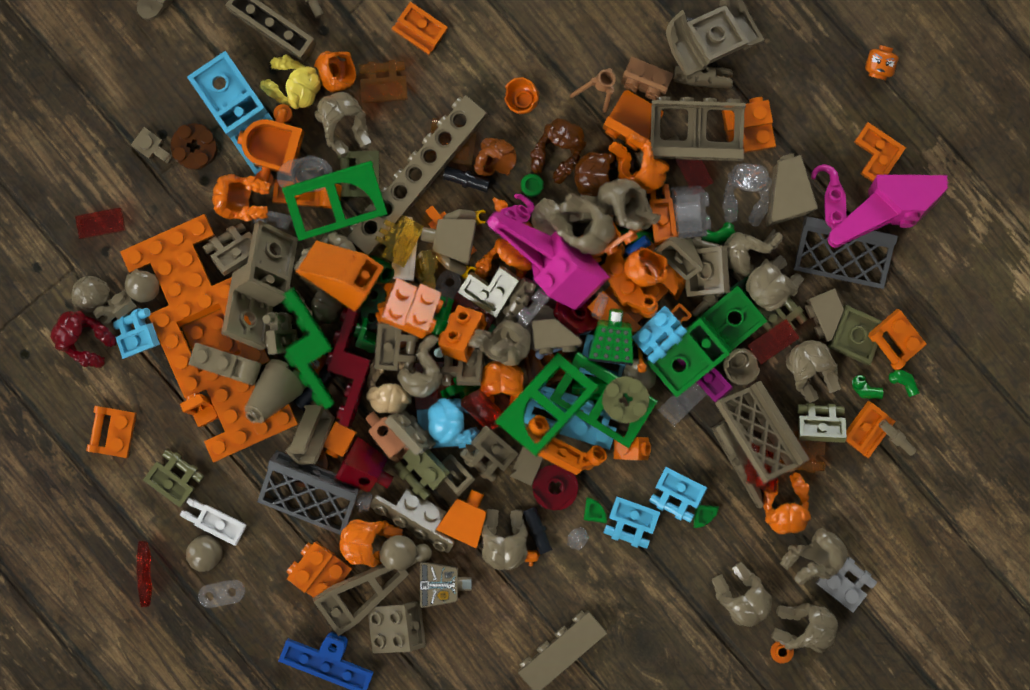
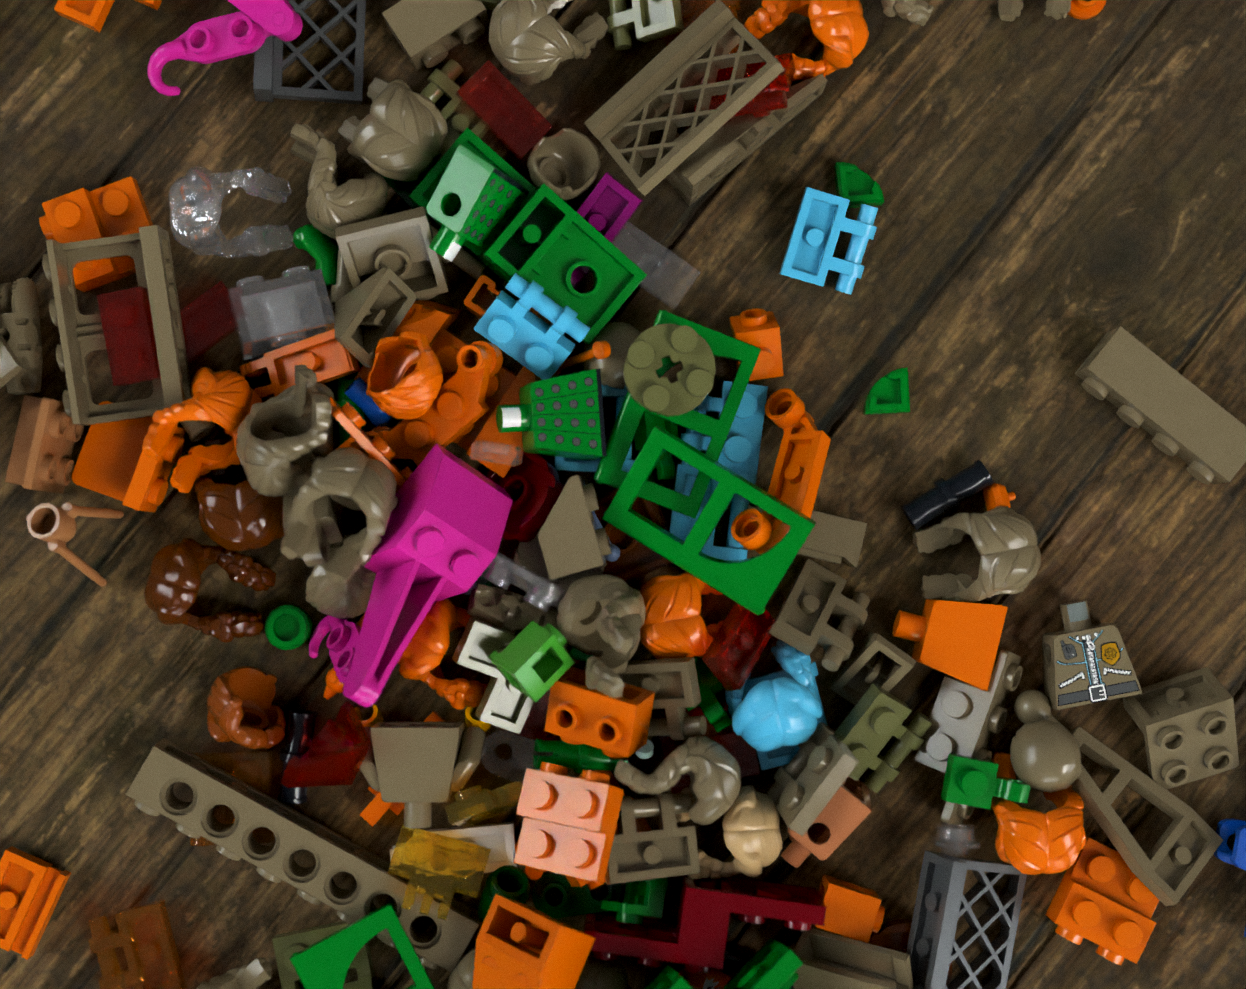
camera: 100 degrees left, 0 degrees up
dark red torso [335,437,394,492] -> none
orange hair [504,77,539,115] -> none
dark red plate [532,464,578,510] -> none
clear plate [567,527,589,550] -> none
medium azure plate [603,496,660,549] -> none
dark tan hair [712,562,772,627] -> none
dark tan slope [765,153,818,227] -> none
none -> clear red plate [97,286,161,386]
none -> clear red slope [281,701,371,788]
none -> green torso [426,144,530,262]
none -> bright green brick [488,620,575,702]
none -> green plate [941,753,1031,810]

